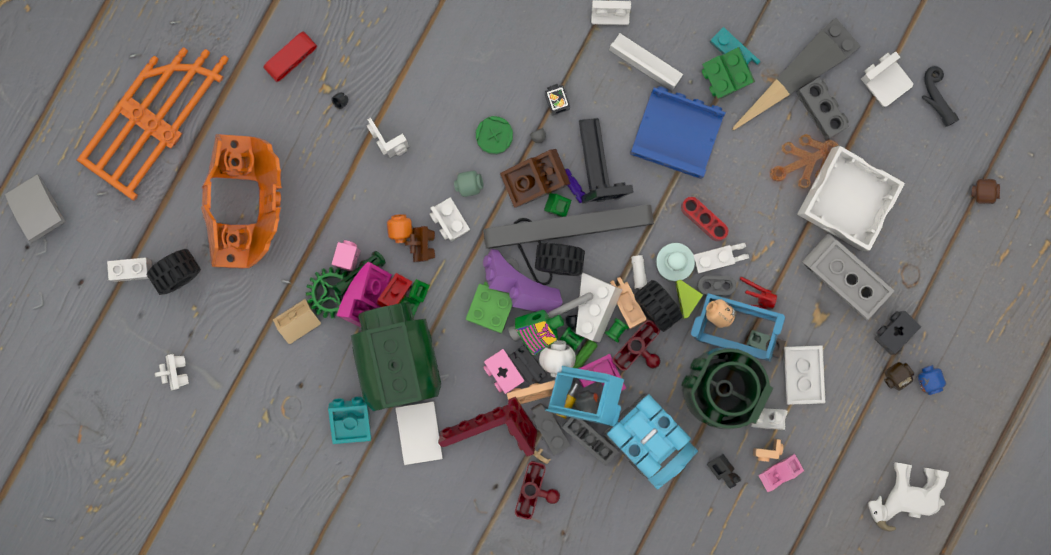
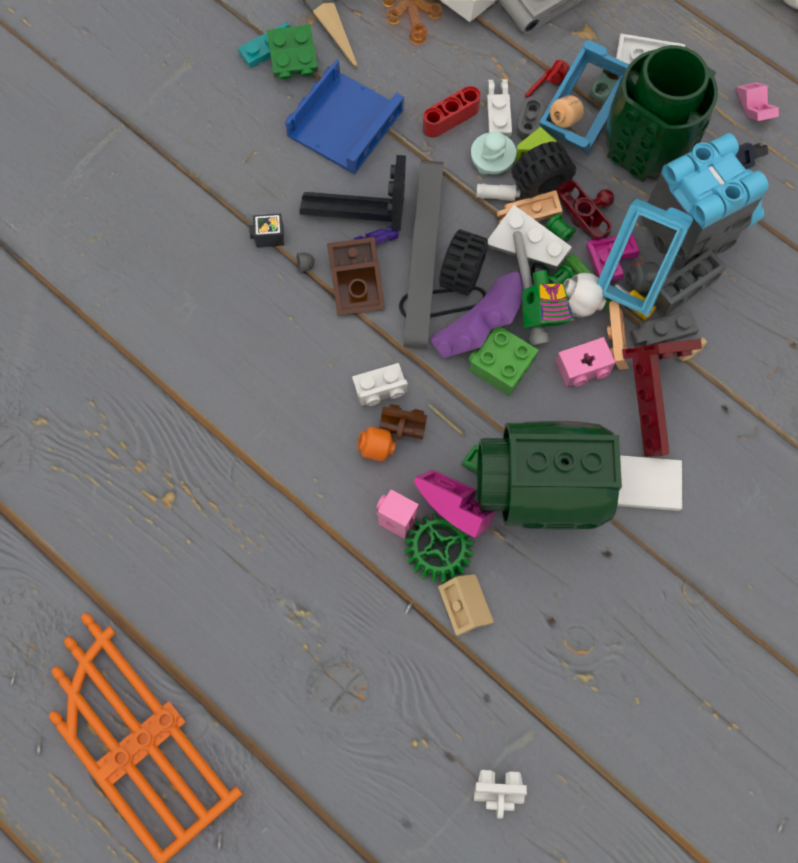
camera: 75 degrees left, 15 degrees down
white brick [107,258,152,282] -> none
black tyre [146,249,201,295] -> none
orange piece [201,134,282,268] -> none
red beam [263,31,317,82] -> none
teal plate [328,396,372,444] -> none
black hinge [331,92,349,109] -> none
dark green pin [333,251,386,296] -> none
white bracket [367,118,410,158] -> none
red plate [376,273,413,307] -> none
green slope [409,279,430,303] -> none
sand green head [454,170,484,197] -> none
green tile [476,116,513,154] -> none
black hinge [509,345,547,385] -> none
dark red piece [515,461,560,520] -> none
green slope [544,193,572,217] -> none
white bracket [591,0,631,25] -> none
white panel [609,33,683,91] -> none
light nougat bracket [753,439,783,462] -> none

